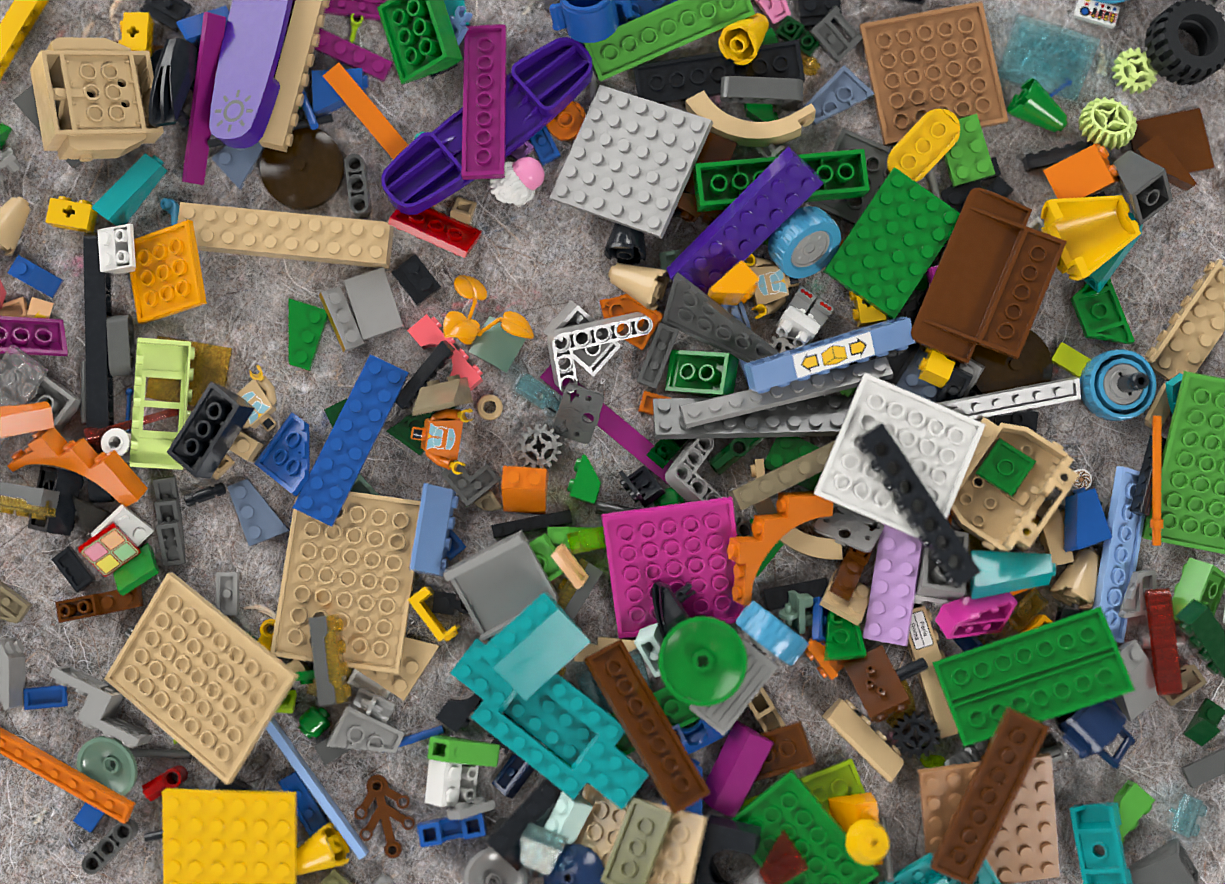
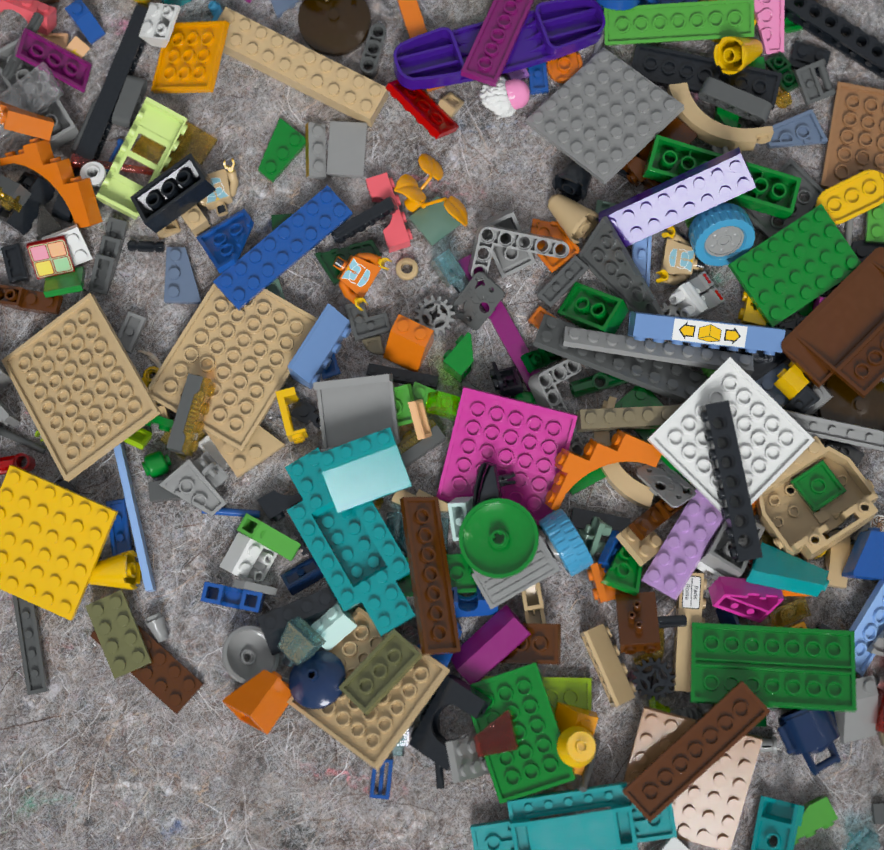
camera: 20 degrees right, 5 degrees down
reddish brown plant [354,774,416,859] -> none
black plate [391,254,442,306] -> none
dark tan slope [412,375,473,416] -> none
light orange slope [707,260,759,306] -> none
tan cone [1050,547,1100,610] -> none

